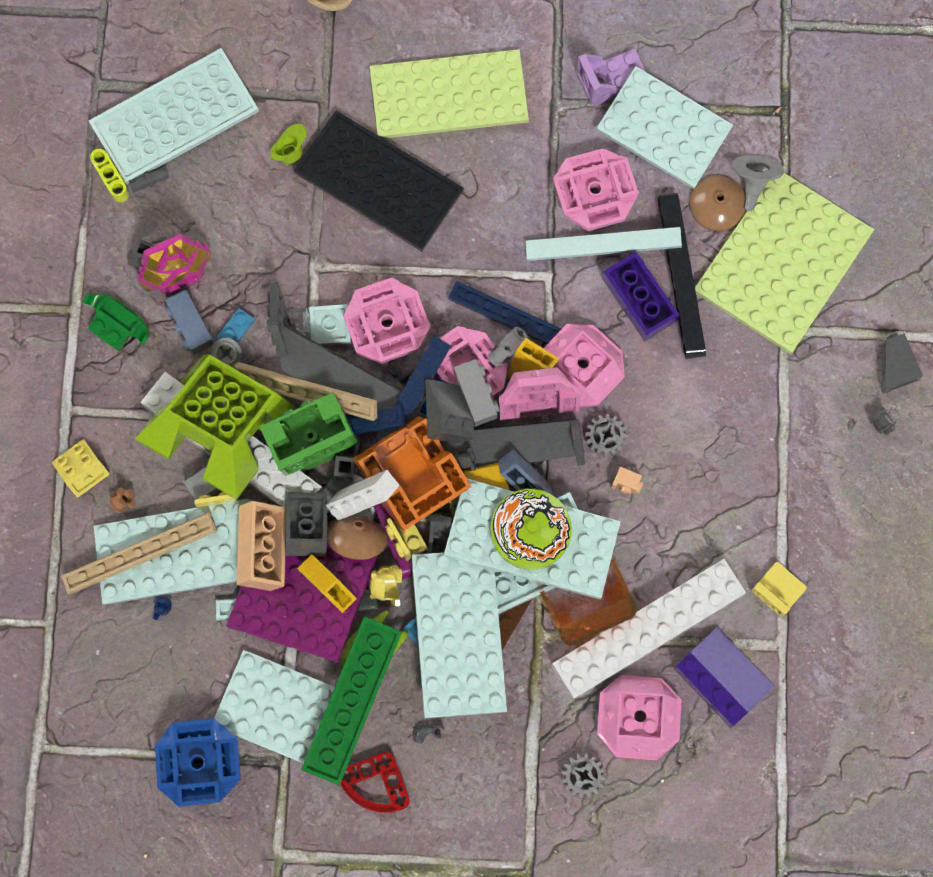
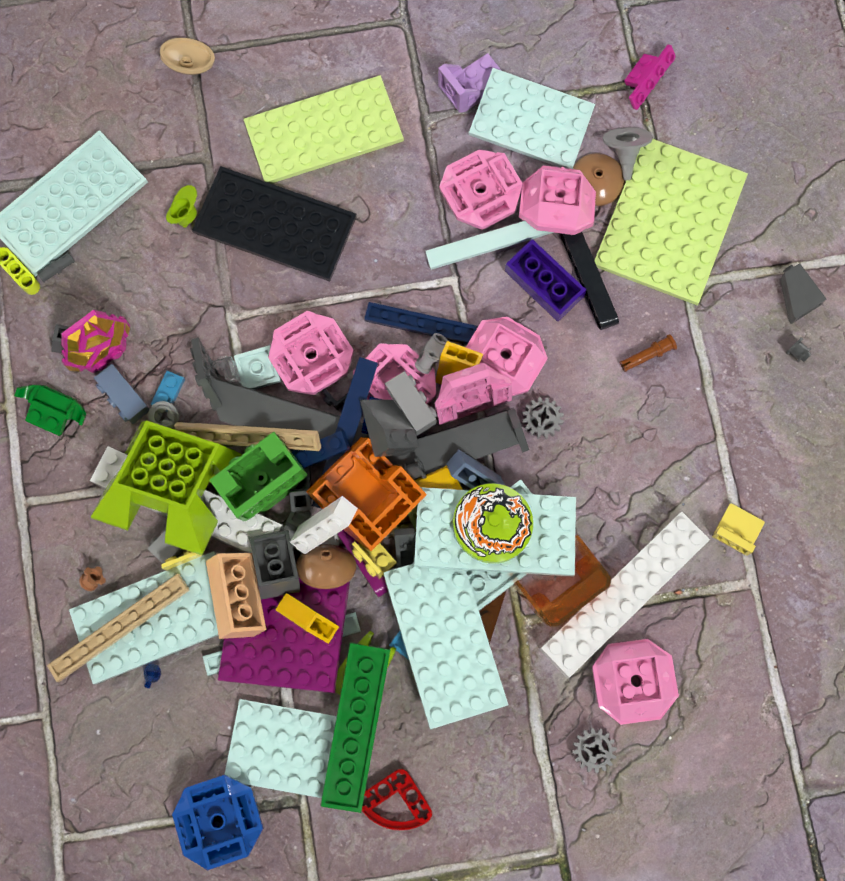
camera: 10 degrees left, 0 degrees up
light yellow bracket [52,439,110,498] -> none
light yellow helmet [369,565,402,606] -> none
dark grey arm [413,725,444,744] -> none
light nougat brick [611,467,643,494] -> none
slope [673,627,774,728] -> none
none -> bright pink piece [519,165,596,235]
none -> dark orange pin [620,334,677,372]
none -> dark pink bracket [624,44,676,110]

